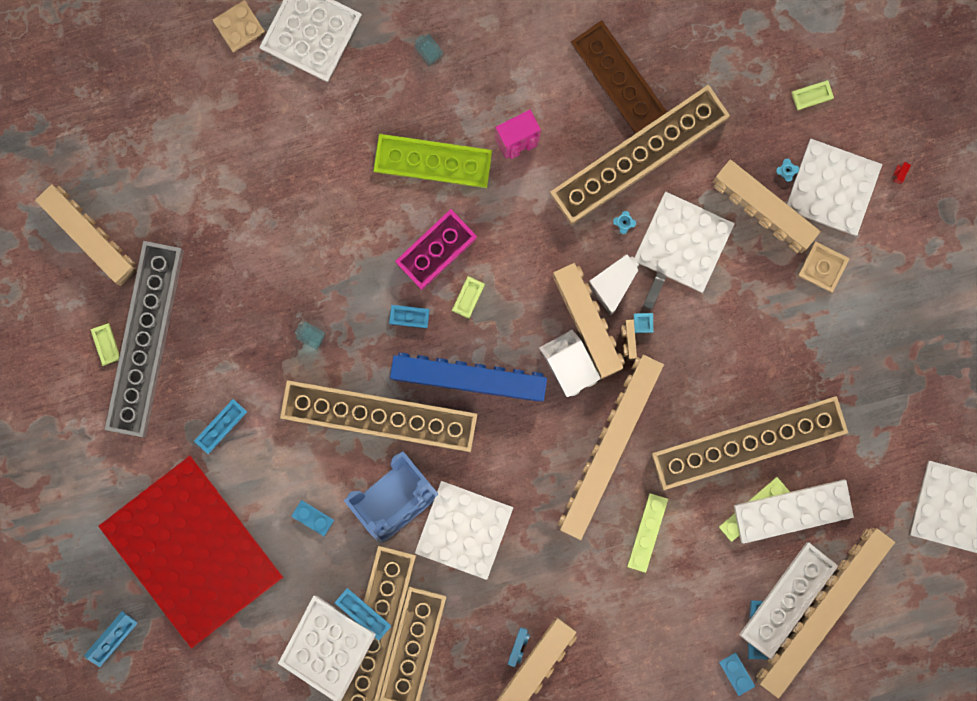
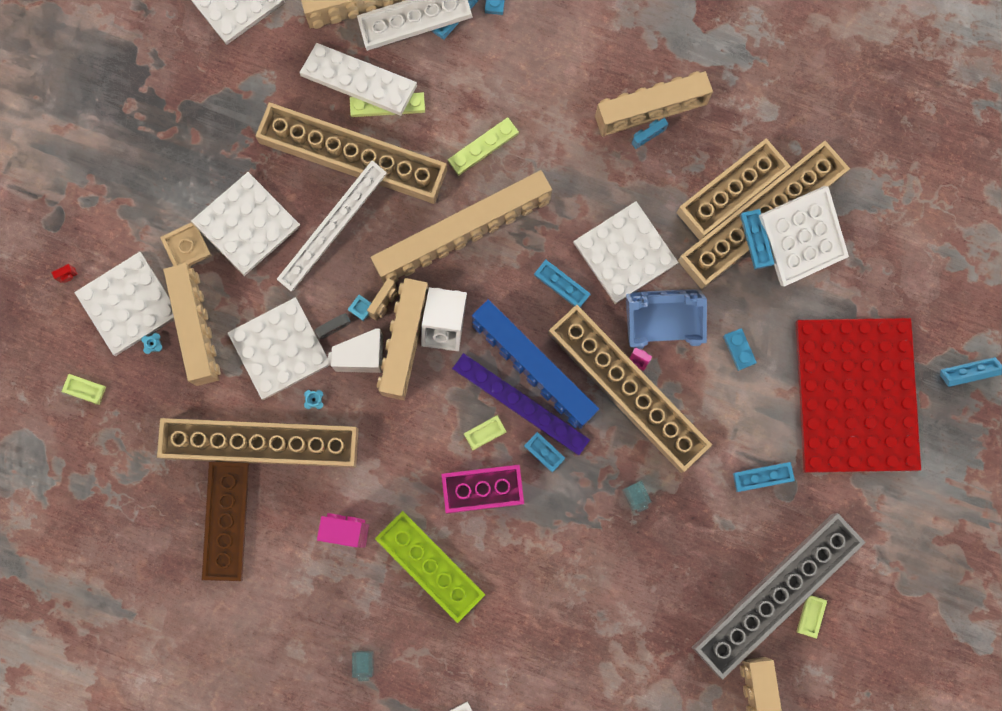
camera: 145 degrees left, 5 degrees down
none -> white plate [191,172,300,276]
none -> white plate [277,161,388,291]
none -> dark purple plate [452,353,590,456]
none -> dark azure plate [534,260,591,308]
none -> dark pink plate [629,347,652,371]

